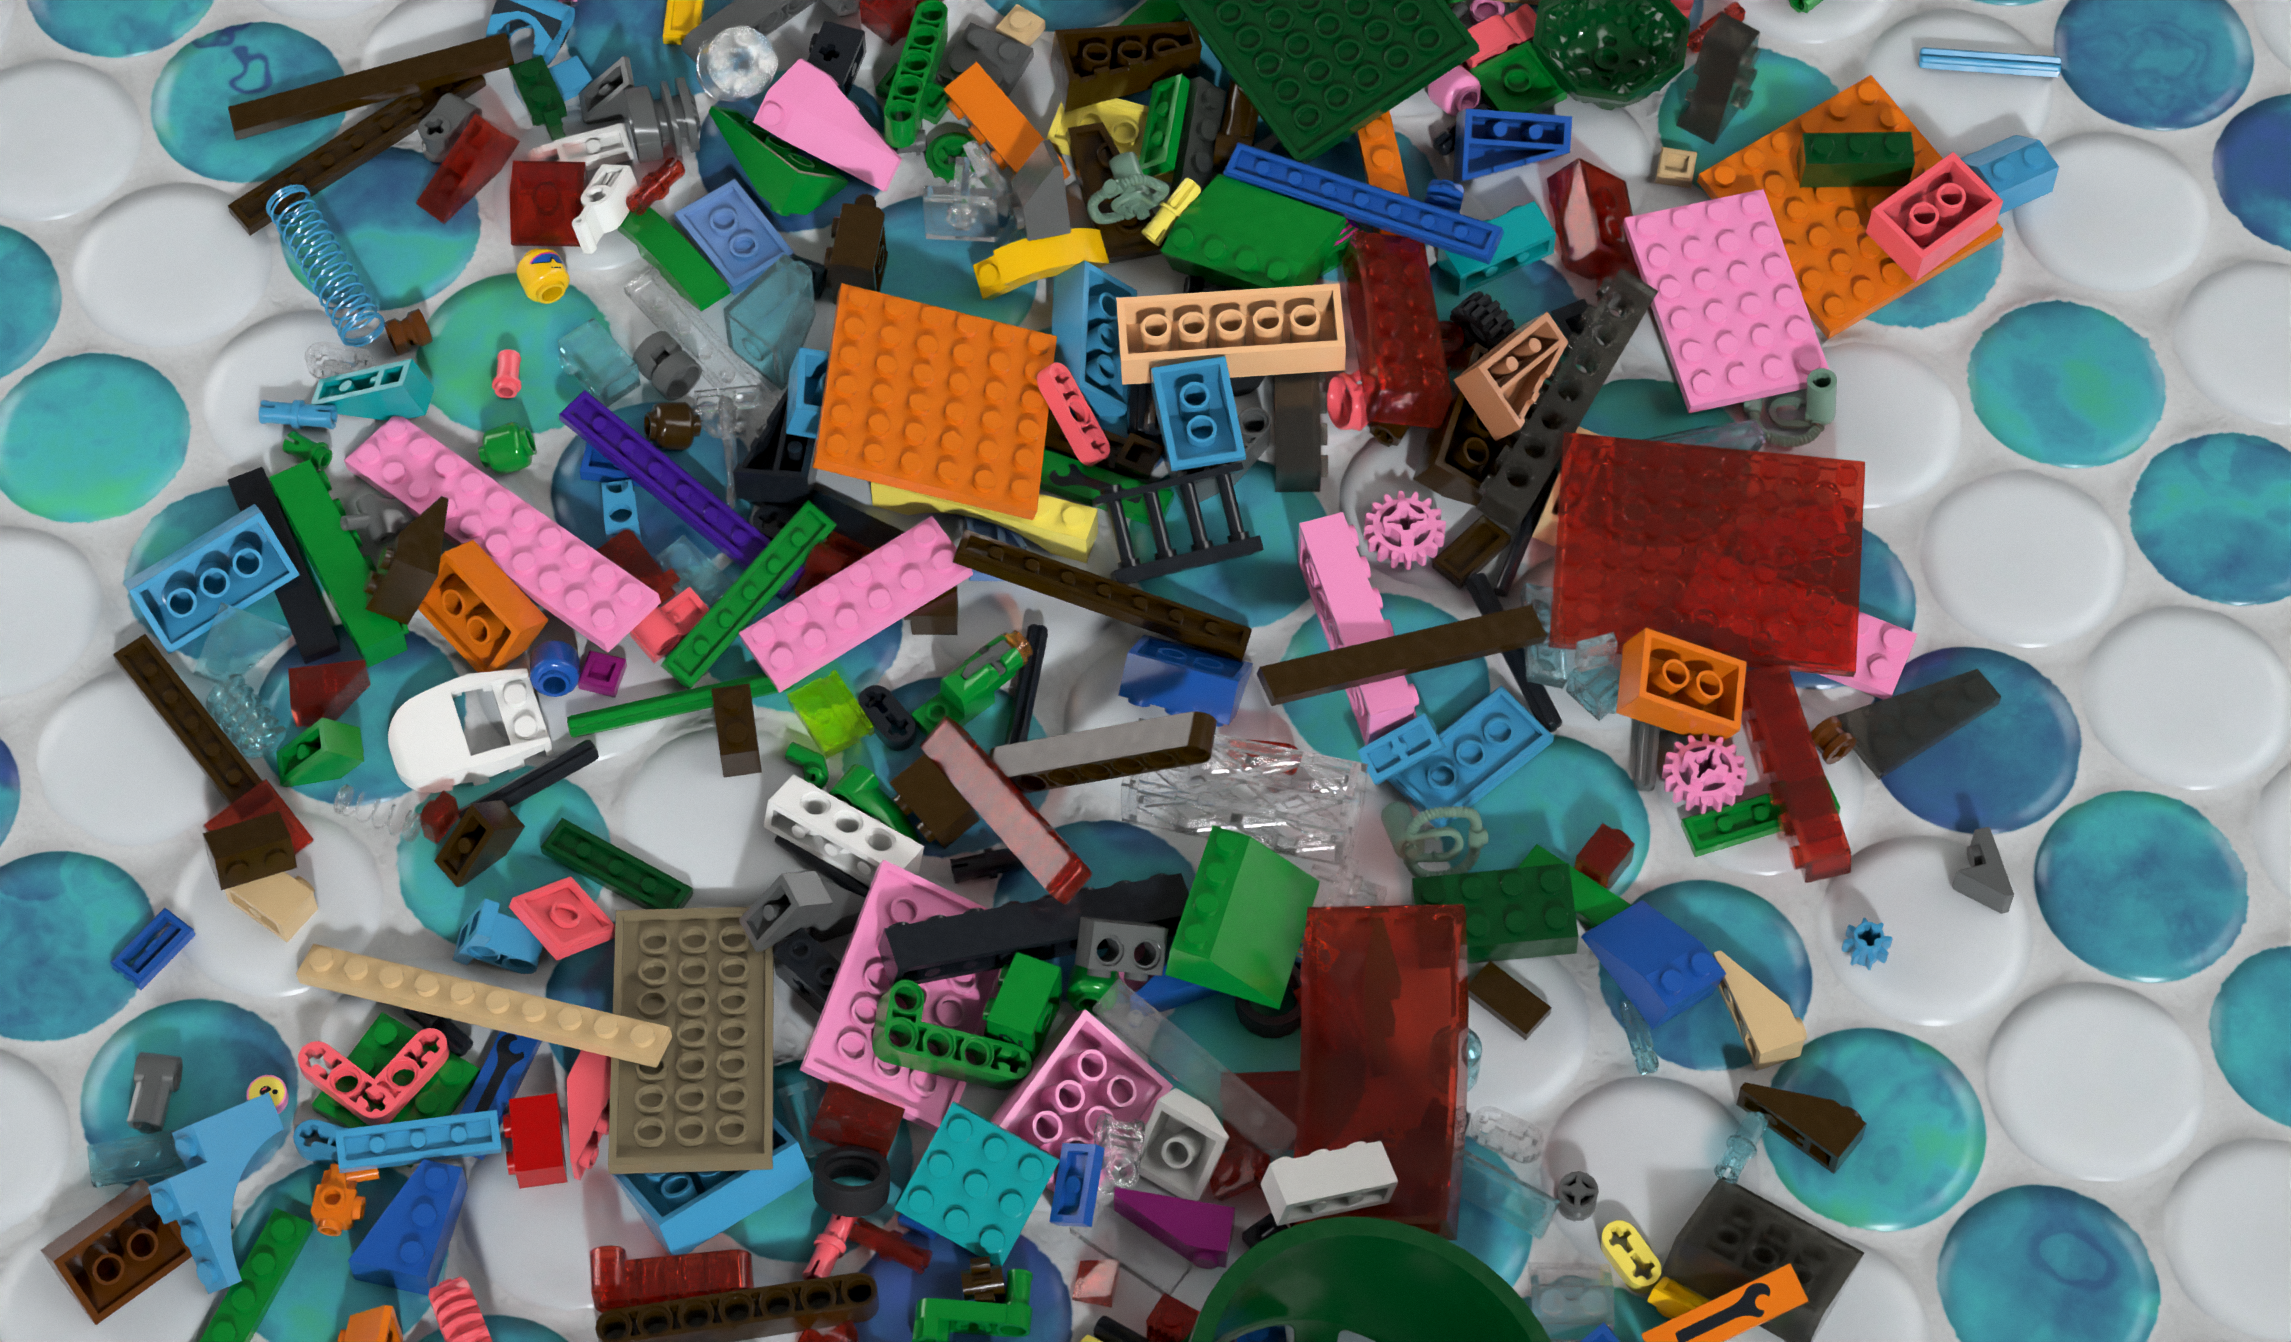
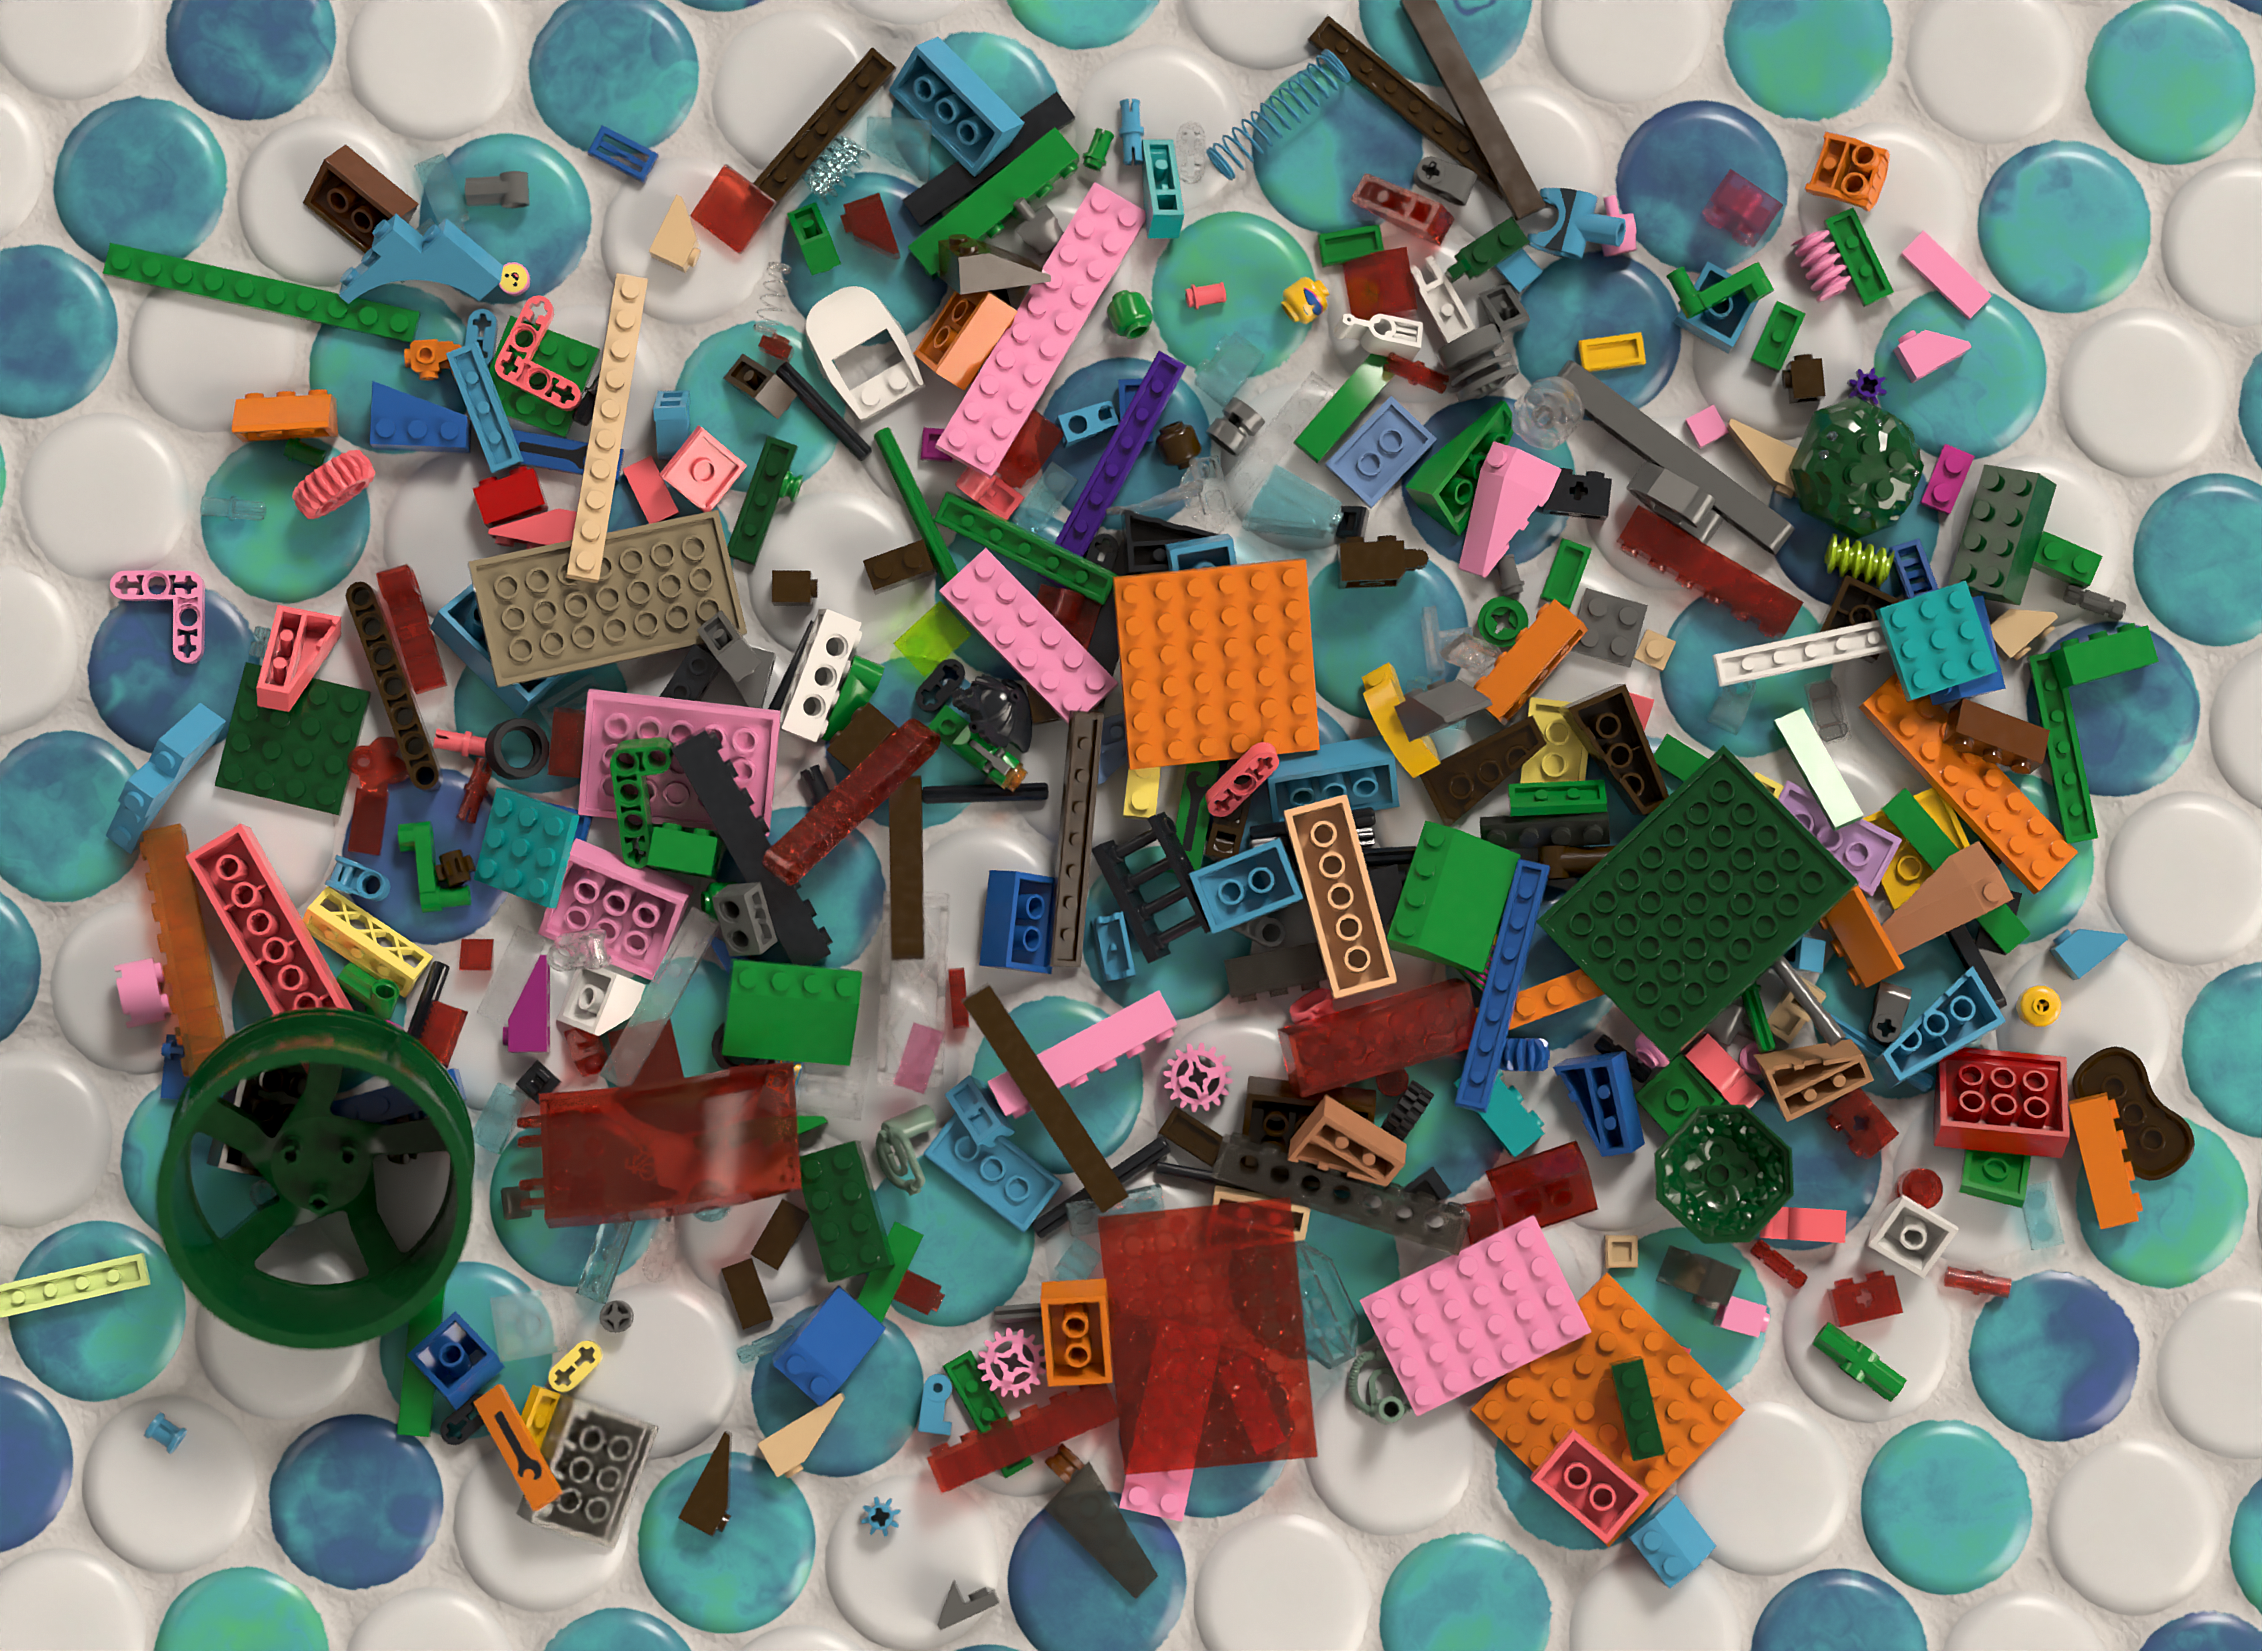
camera: 75 degrees right, 25 degrees up
dark brown brick [203,811,297,891] -> none
reddish brown wheel [384,308,433,356] -> none
blue head [530,640,580,697] -> none
green arm [785,742,830,789] -> none
green beam [884,0,948,148] -> none
blue plate [1049,1143,1105,1227] -> none
sand green piece [1087,152,1169,224] -> none
light yellow axle [1141,178,1201,246] -> none
white brick [1260,1141,1398,1226] -> none
clear tile [1574,632,1618,672] -> none
clear light blue axle [1714,1111,1768,1184] -> none
axle [1919,47,2061,78] -> none
none -> coral tile [623,456,680,524]
none -> dark brown tile [721,1258,774,1330]
none -> dark brown brick [772,570,818,606]
none -> green bush [779,470,804,502]
none -> clear pink tile [893,1022,945,1094]
none -> dark azure leg [918,1374,953,1435]
none -> black helmet [951,674,1032,754]
none -> dark azure hinge [1091,912,1136,983]
none -> green tile [1317,224,1385,267]
none -> bright pink brick [1713,1294,1770,1338]

